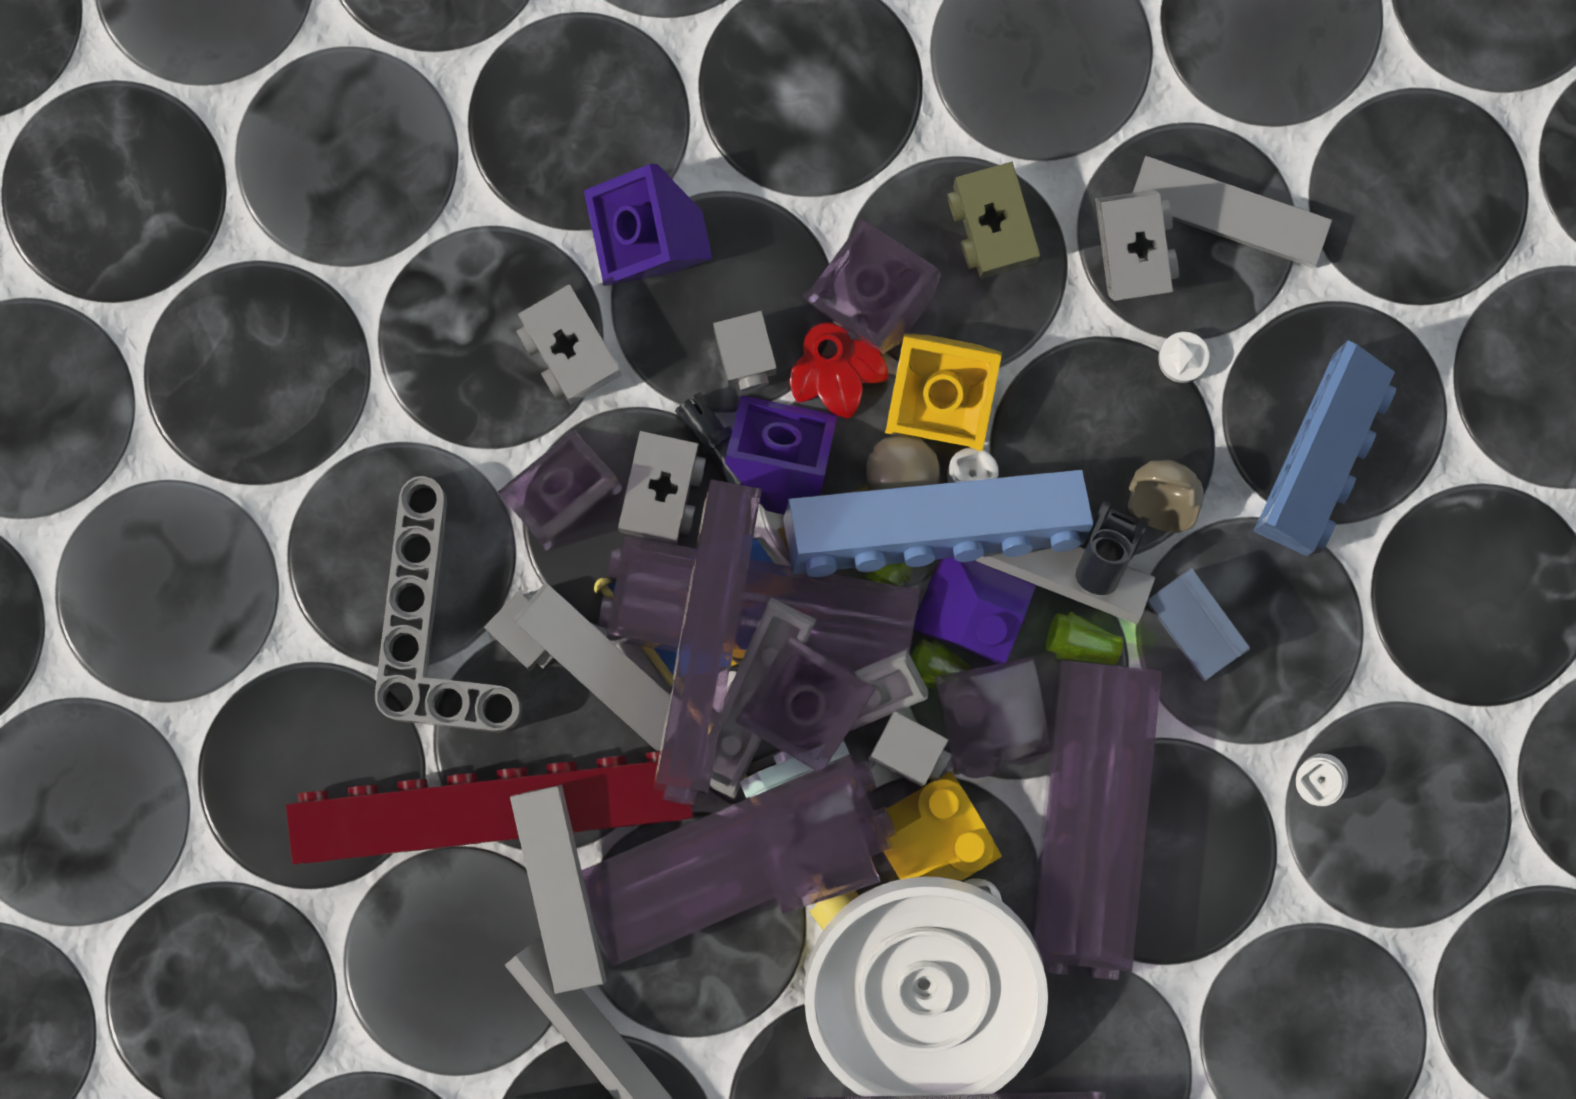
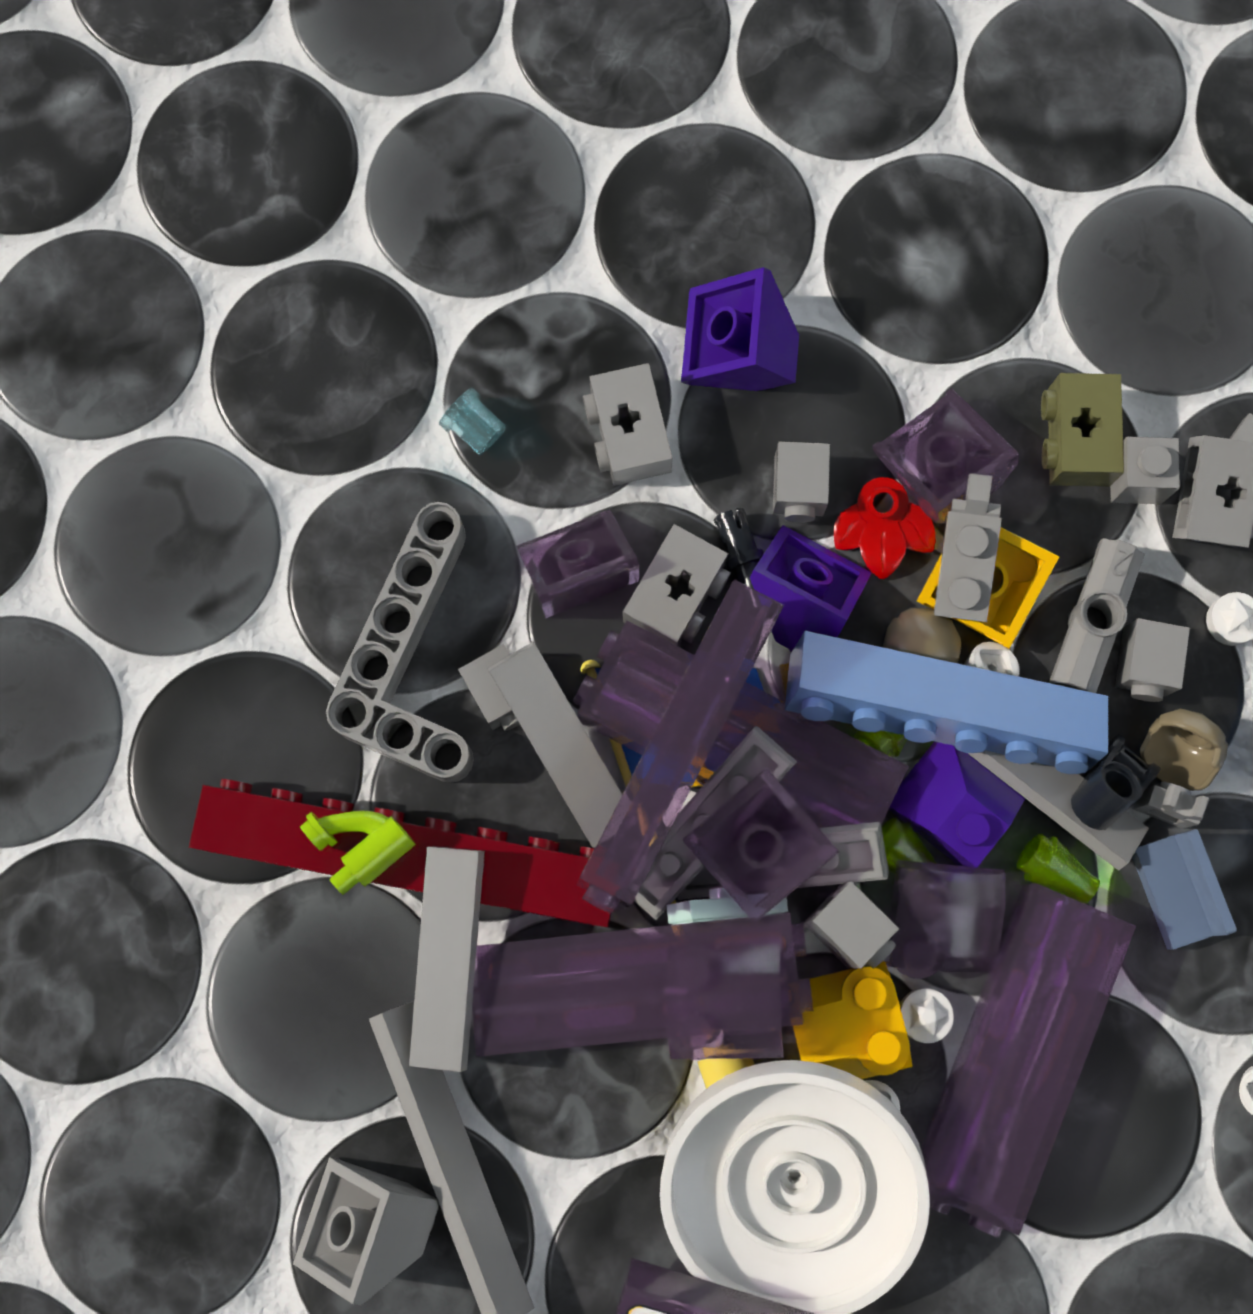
camera: 25 degrees right, 5 degrees down
none -> lime plant [300,810,416,895]
none -> clear light blue bush [439,388,507,456]
none -> white tile [899,988,954,1043]
none -> light grey hinge [934,473,1002,622]
none -> light grey piece [1049,538,1145,693]
none -> light grey brick [1110,437,1180,504]
none -> light grey brick [1115,618,1190,702]
none -> light grey plate [1133,782,1209,829]

